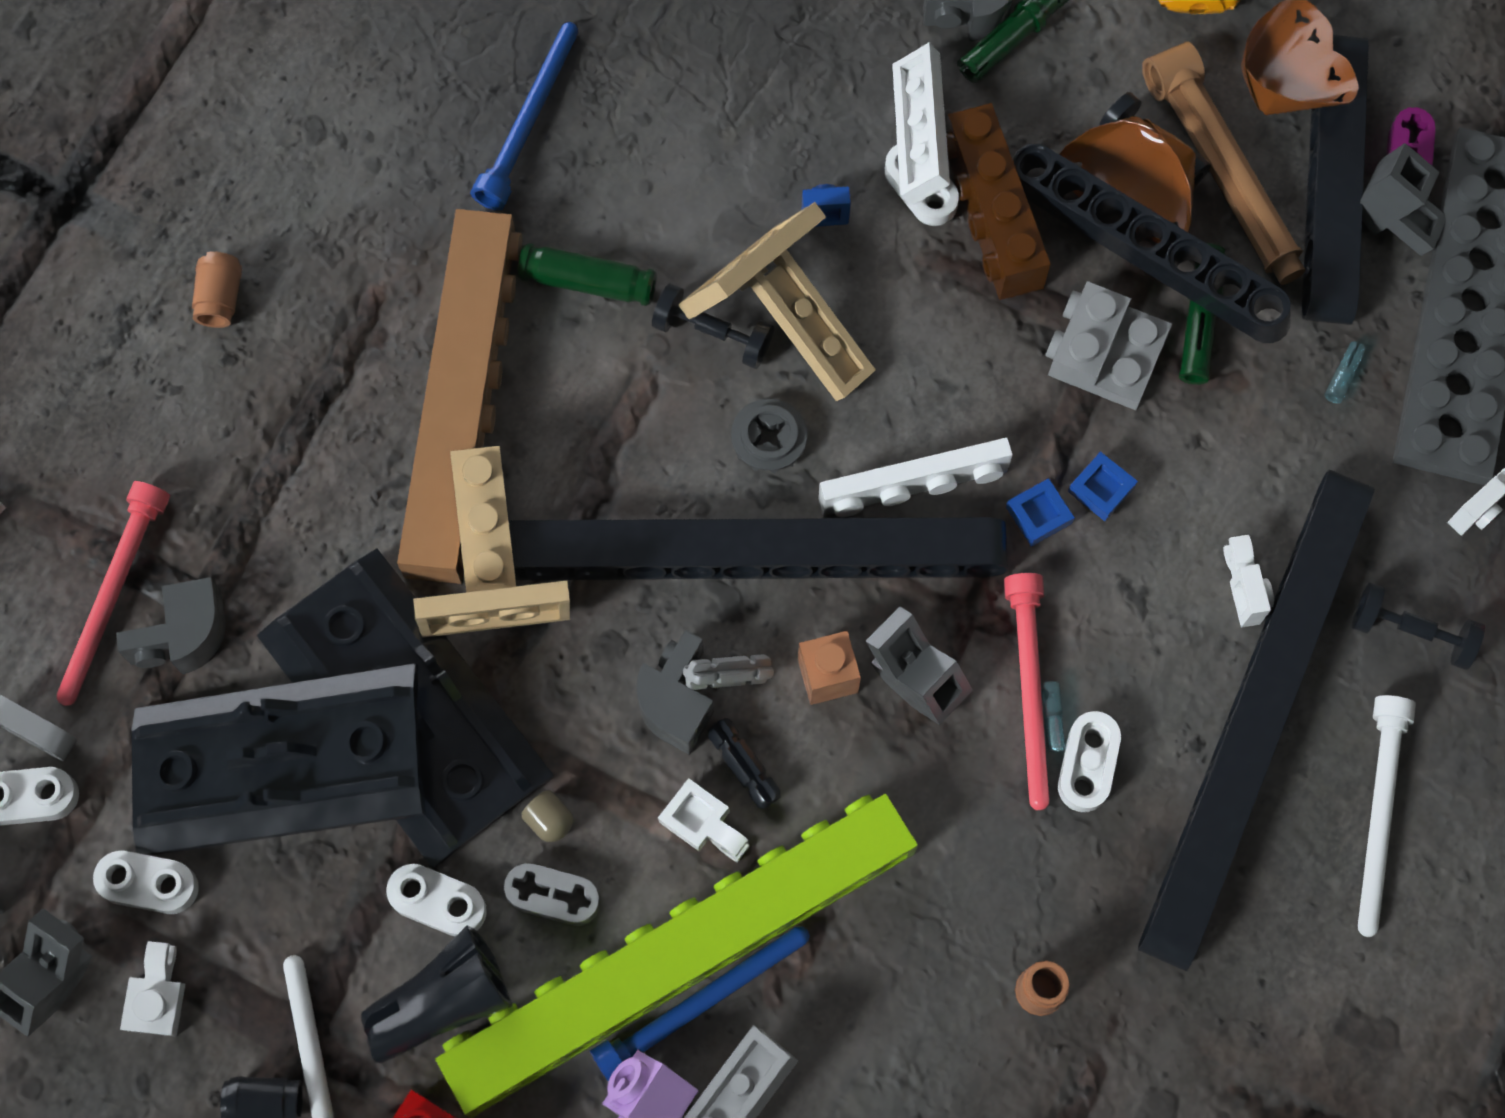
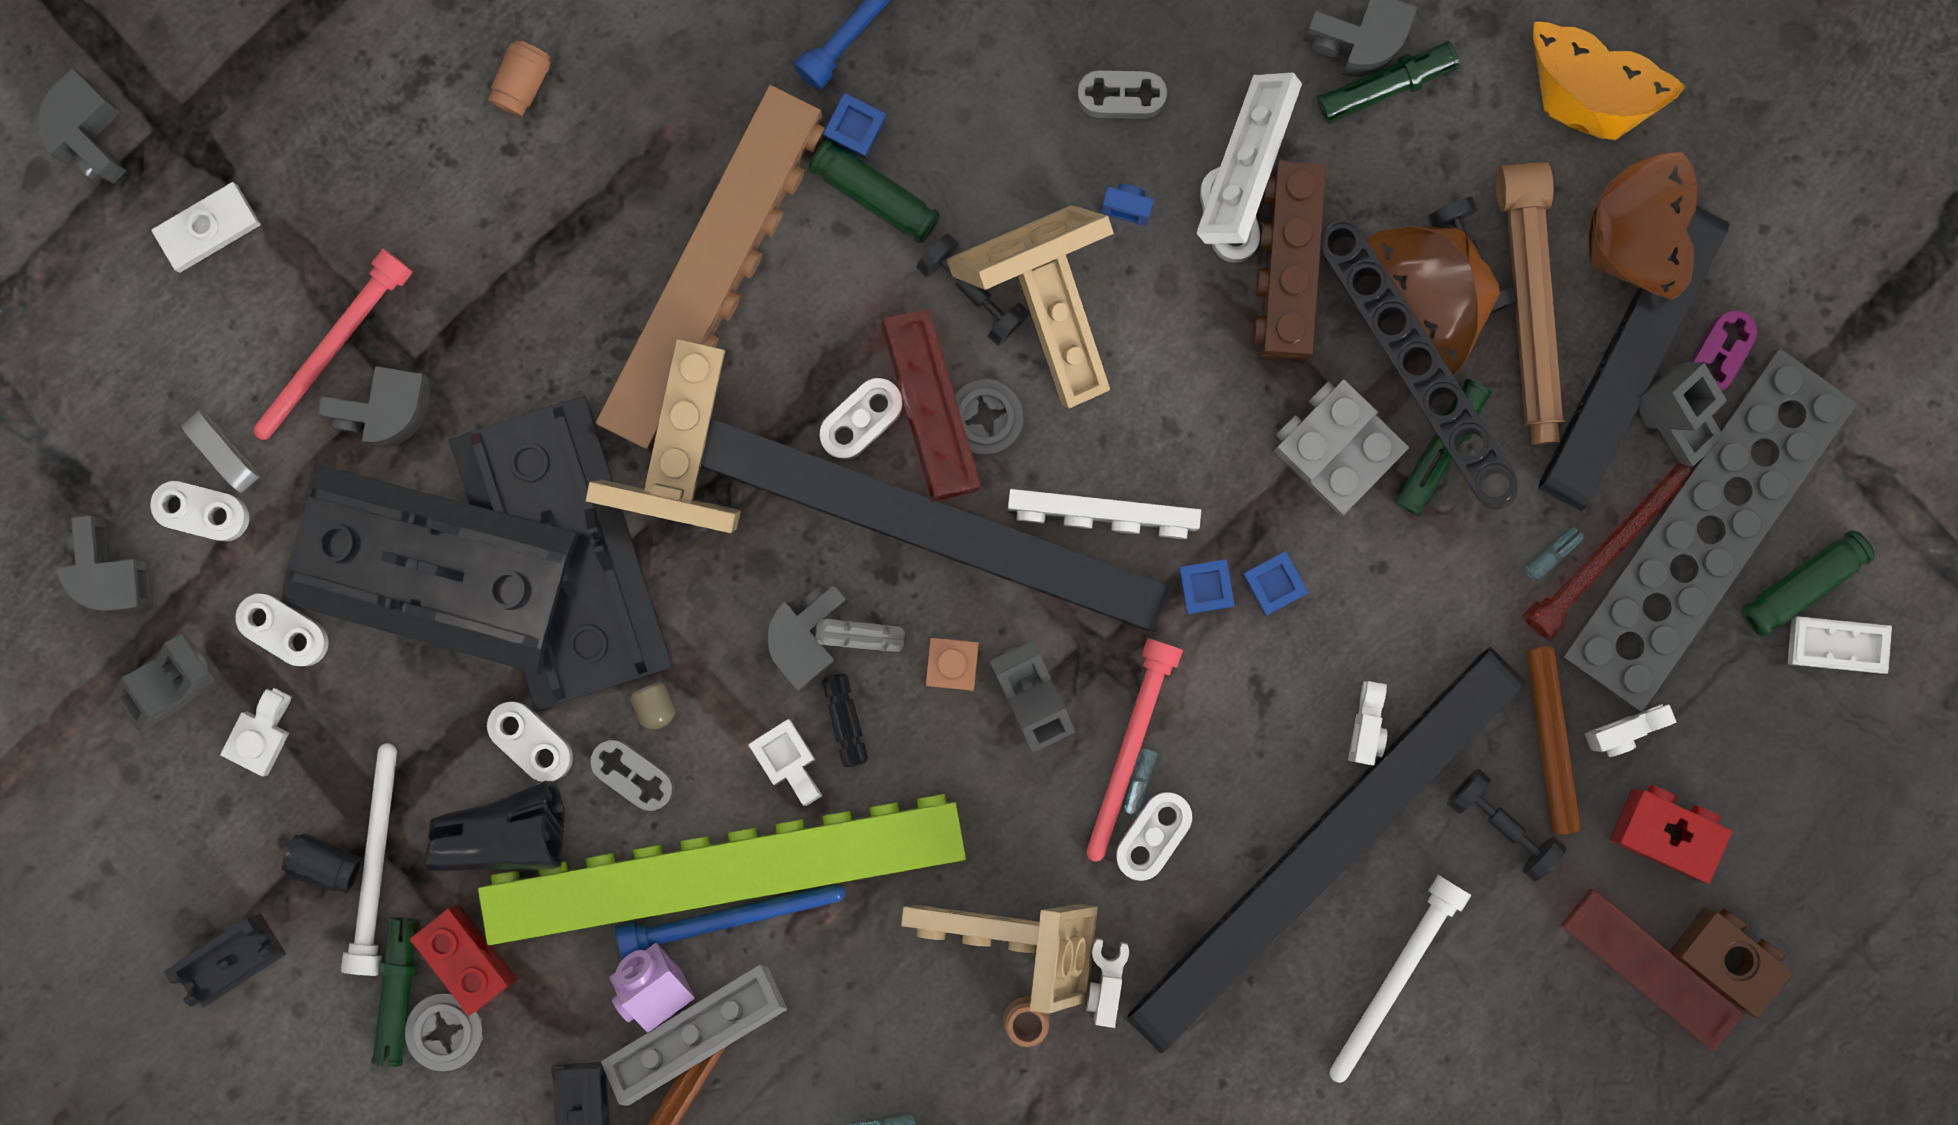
camera: 20 degrees right, 15 degrees up
none -> white plate [820,378,903,460]
none -> blue plate [823,93,887,159]
none -> clear red plate [881,309,981,502]
none -> tan piece [901,904,1098,1014]
none -> light grey beam [1077,70,1167,119]
none -> white plate [1086,938,1129,1028]
none -> clear red piece [1522,463,1693,641]
none -> dark orange axle [1527,646,1581,835]

